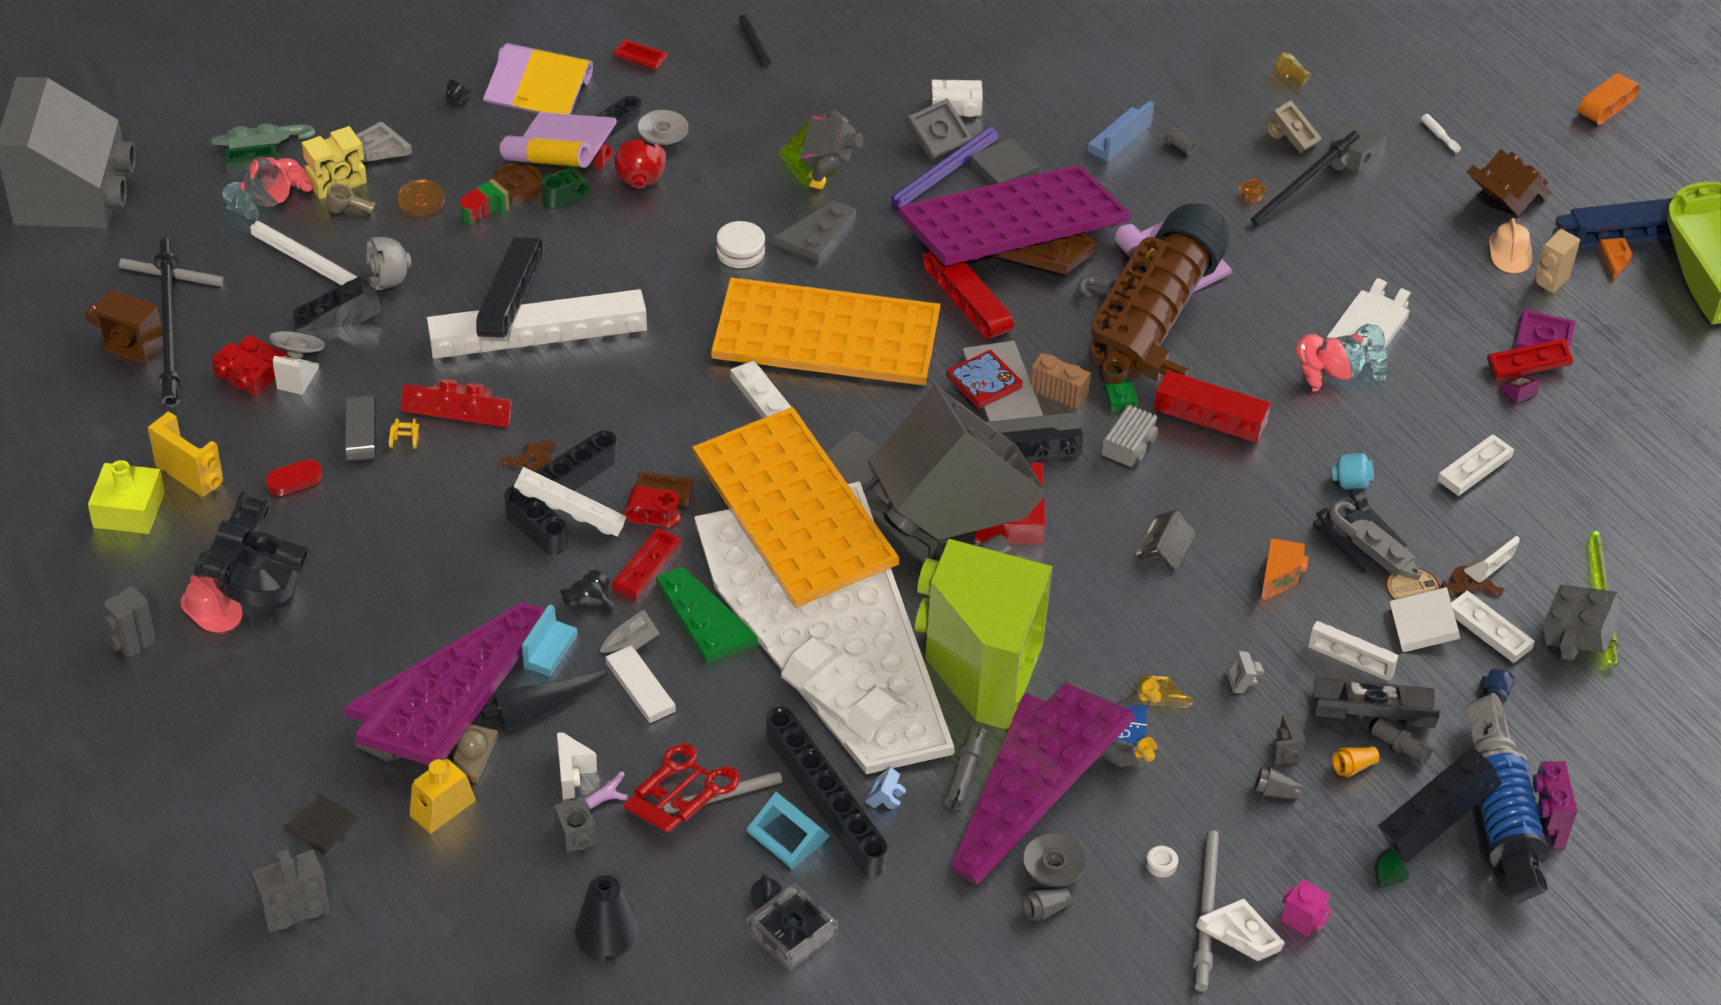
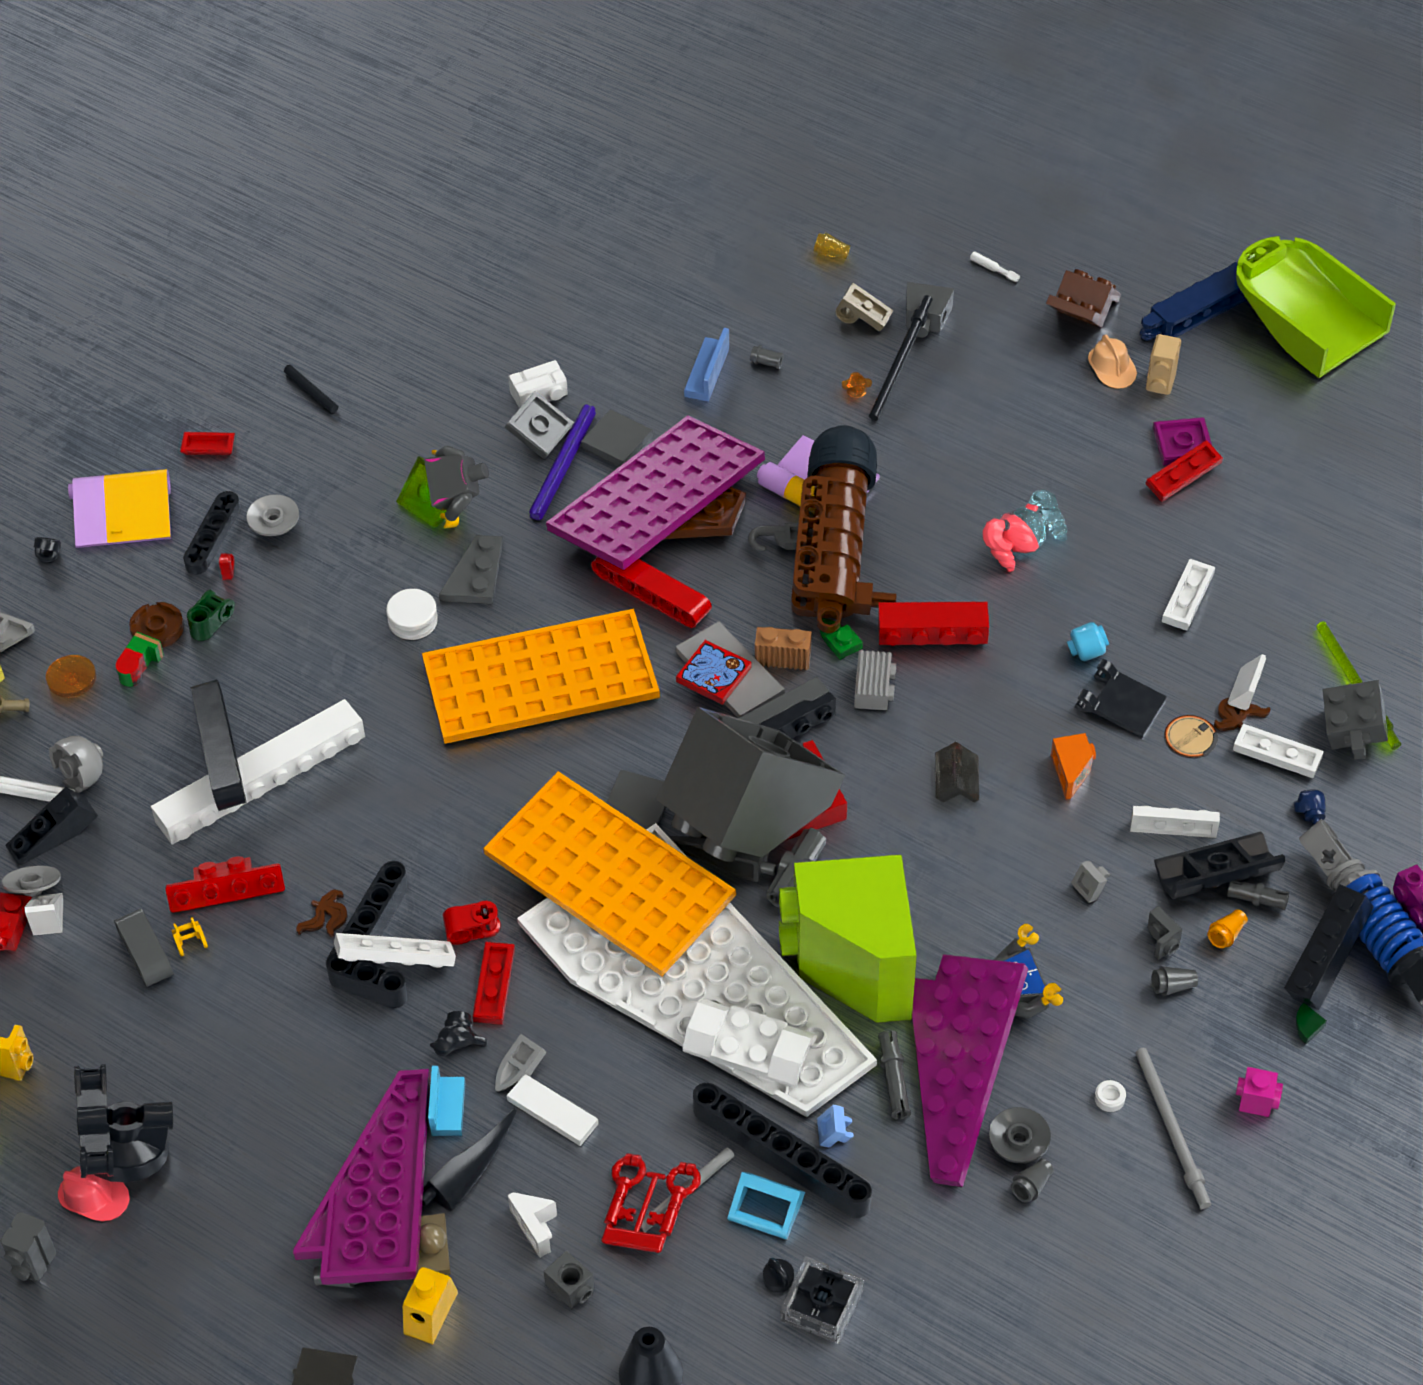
camera: 20 degrees left, 5 degrees up
red tile [266,460,323,496] -> none
lavender door [500,112,617,168] -> none
lavender bar [585,771,628,810] -> none
red cylinder [614,140,666,189] -> none
reddish brown plate [635,471,695,506] -> none
green wing [656,567,759,664] -> none
white plate [730,360,791,418] -> none
clear yellow tile [1137,674,1193,709] -> none
white wing [1196,899,1285,961] -> none
white tile [1326,278,1411,365] -> none
dark grey plate [1329,501,1421,580] -> none
white tile [1390,587,1461,652] -> none
magenta slope [1499,375,1541,403] -> none
orange beam [1577,73,1640,125] -> none
orange tile [1598,238,1633,279] -> none

